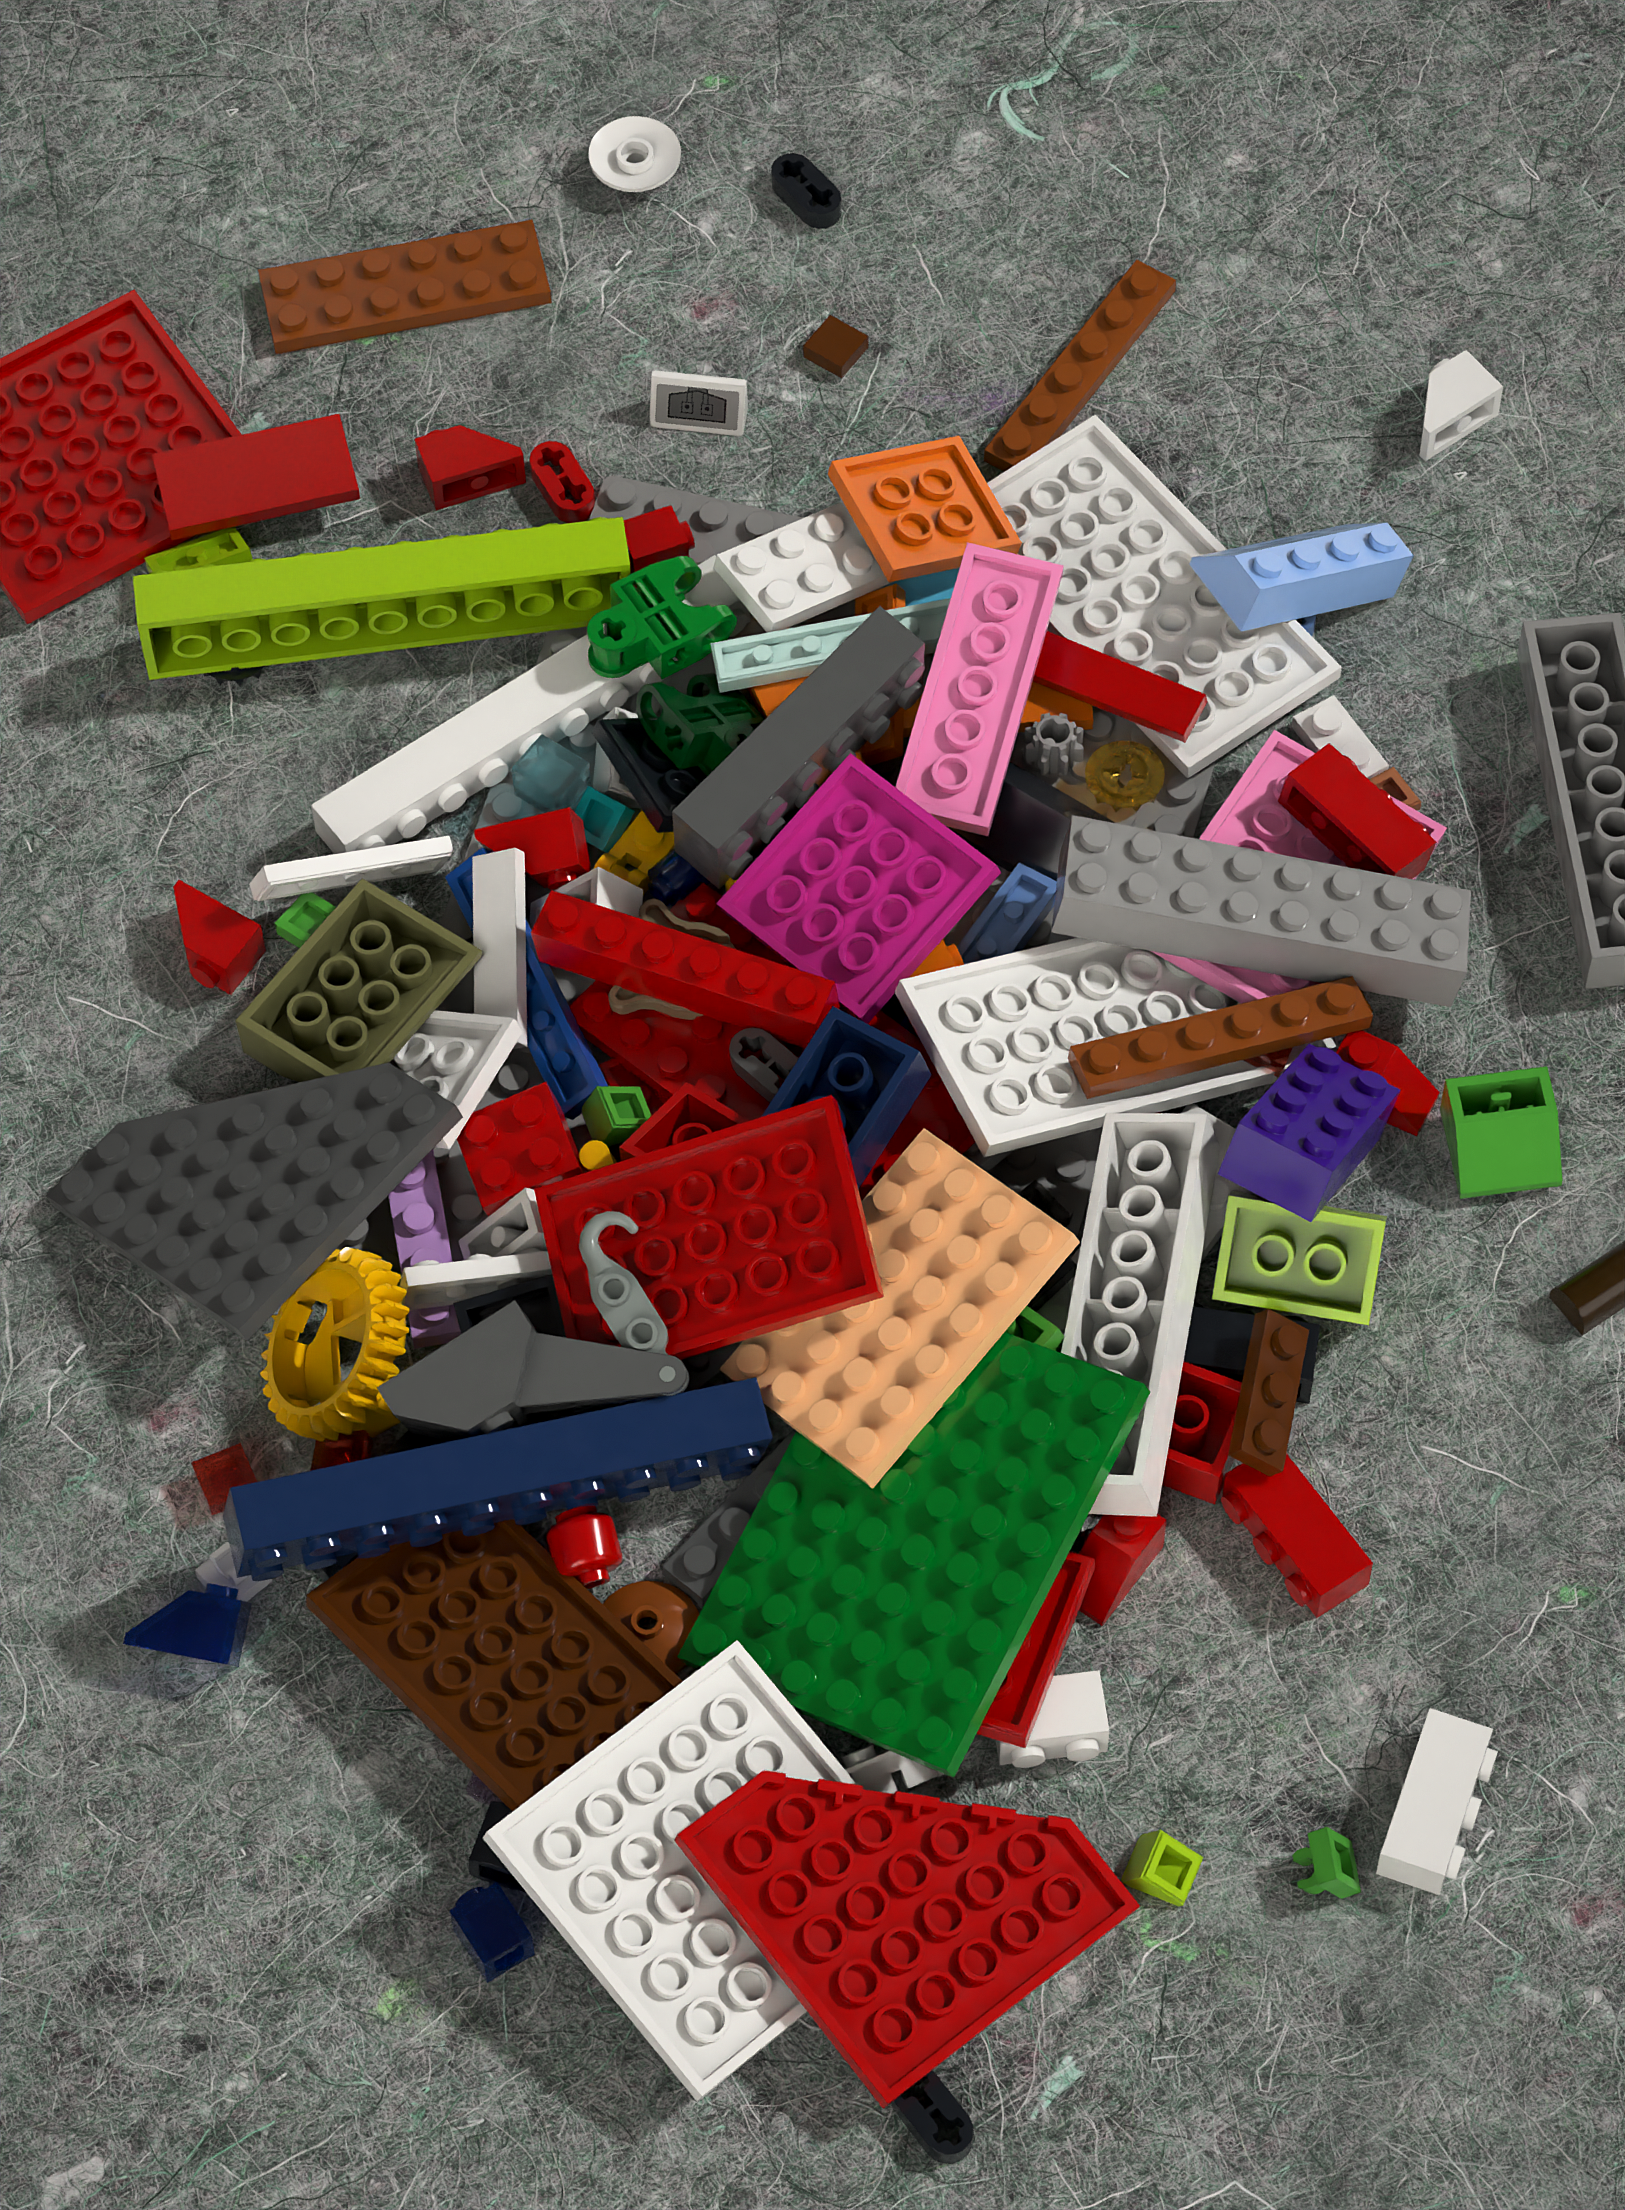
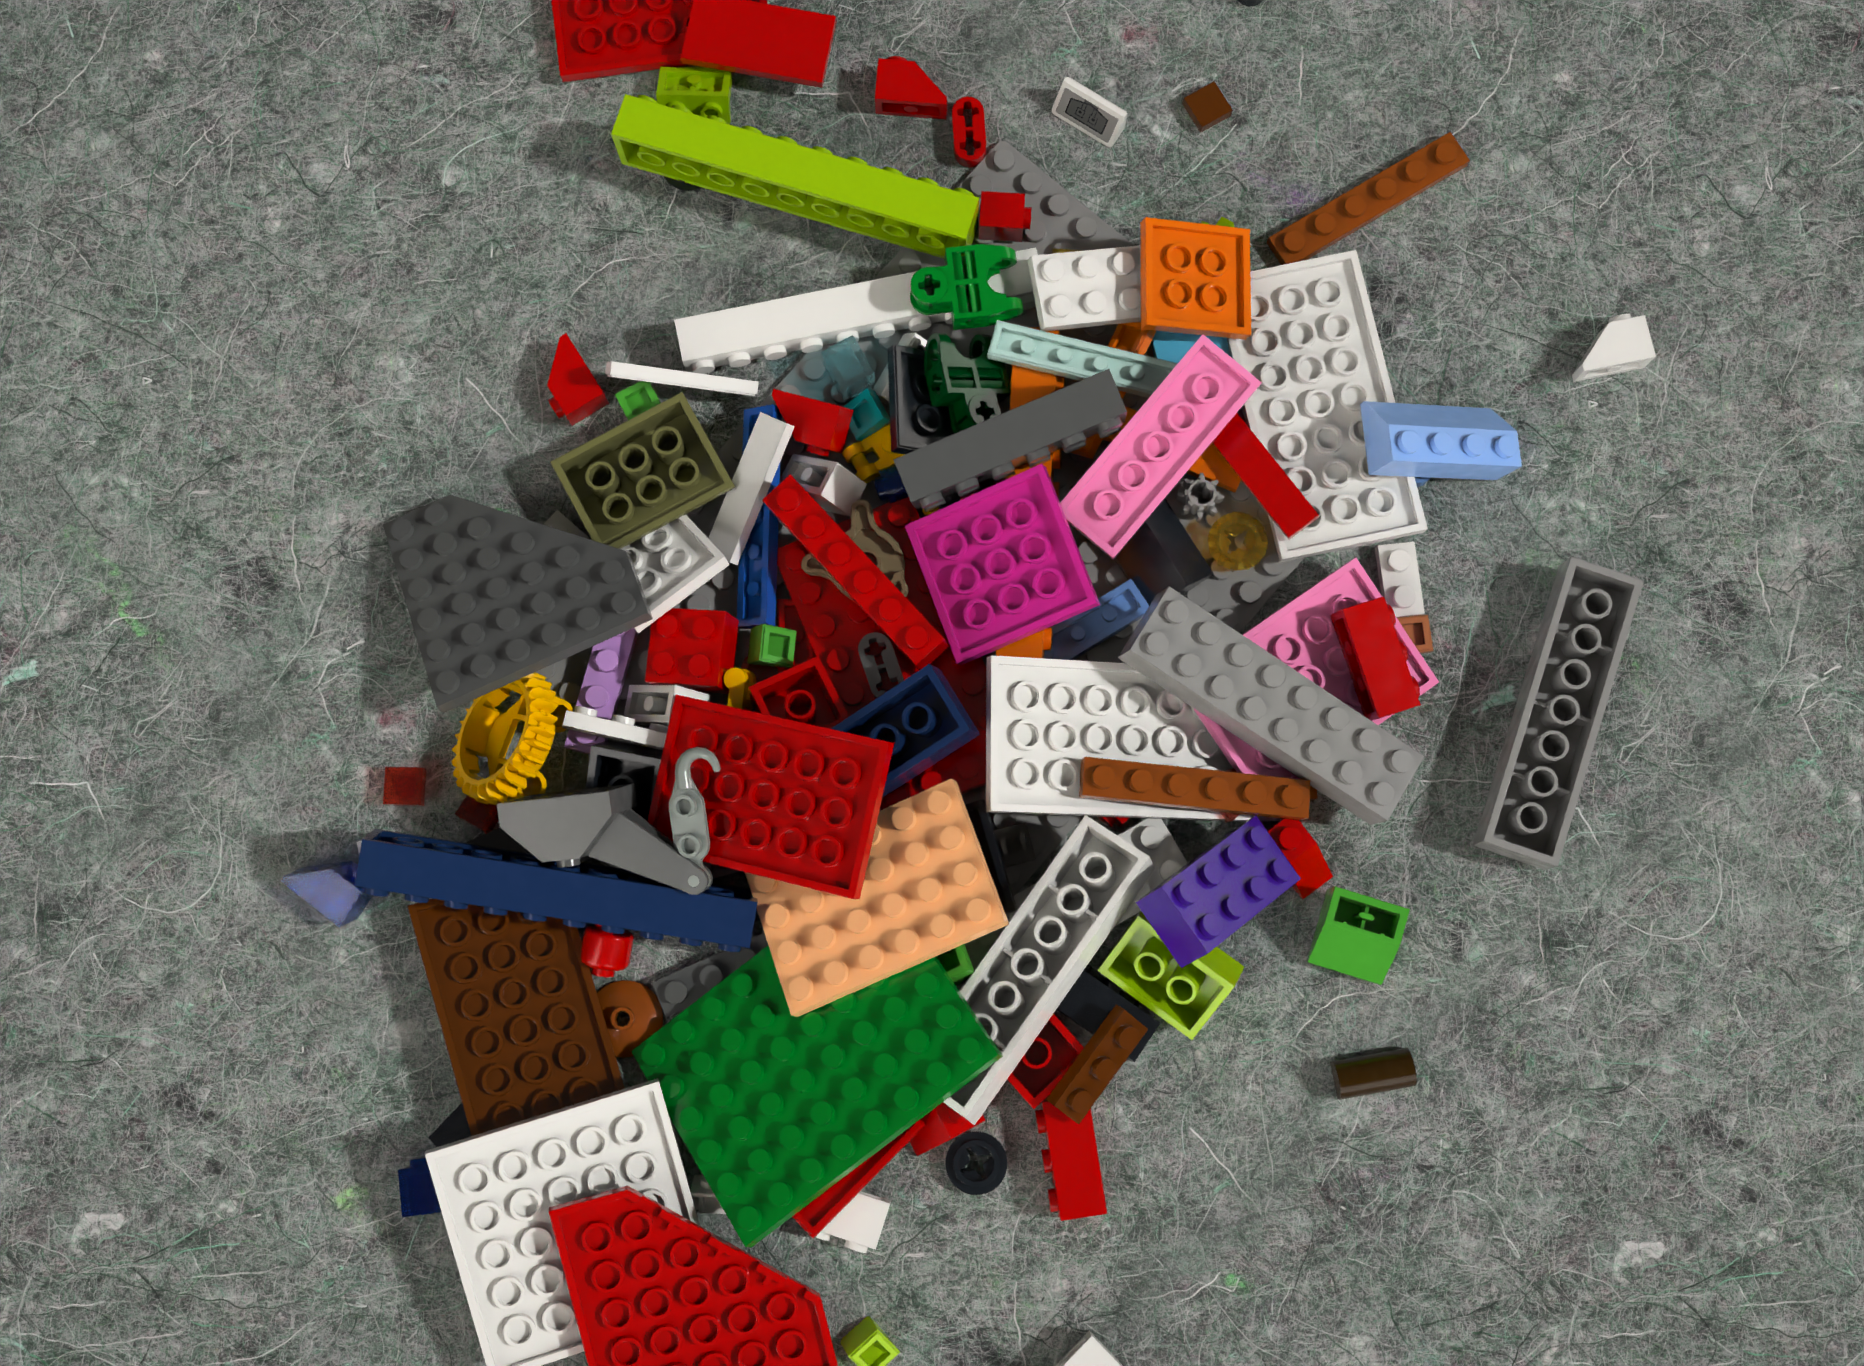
camera: 25 degrees right, 20 degrees up
none -> black gear [945,1131,1007,1195]

